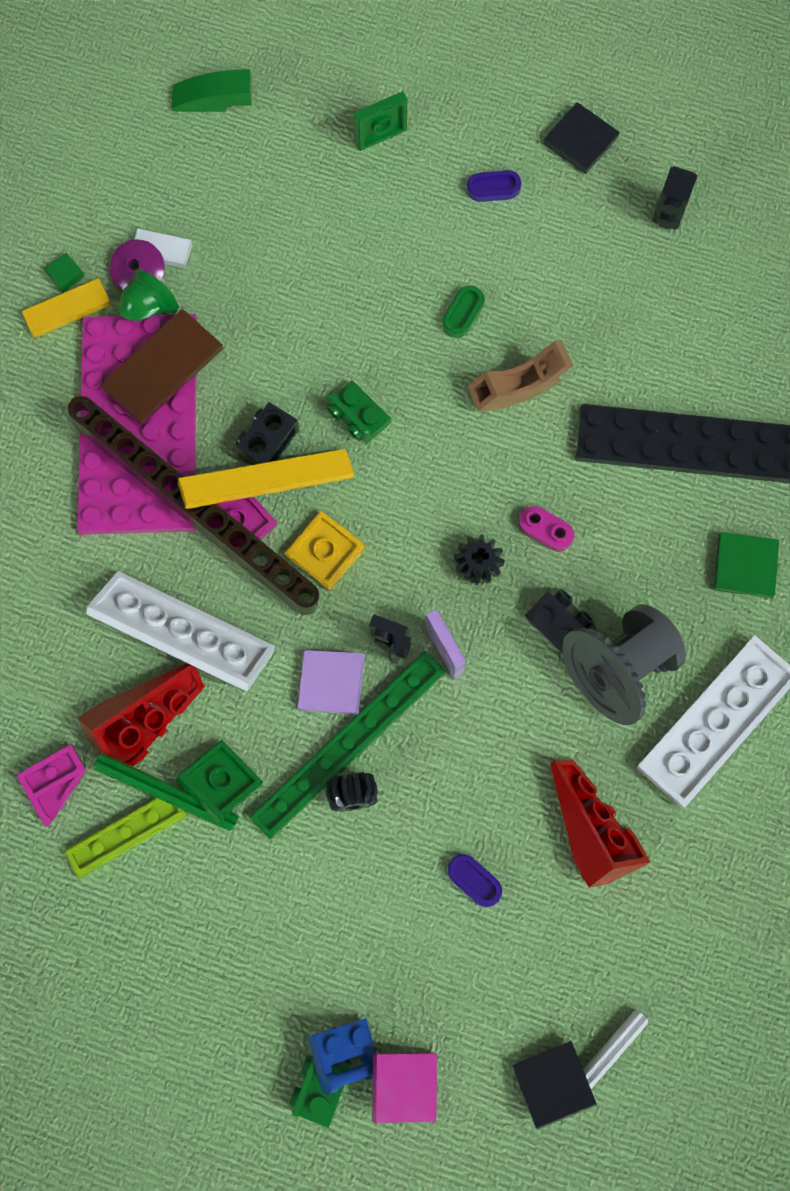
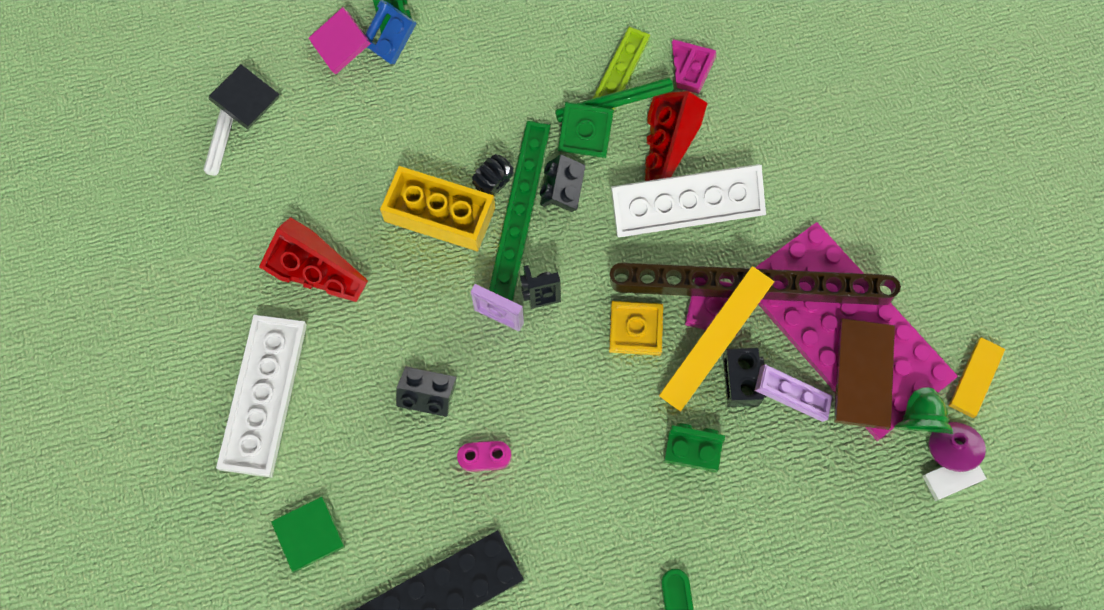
camera: 145 degrees right, 5 degrees down
green tile [44,253,85,292] -> none
lavender tile [298,650,365,715] -> none
dark purple tile [447,854,502,907] -> none
black gear [454,534,505,586] -> none
medium nougat arch [468,340,573,411] -> none
dark grey piece [563,604,686,725] -> none
none -> yellow brick [380,166,495,252]
none -> black bracket [540,154,586,212]
none -> lavender tile [755,364,833,422]

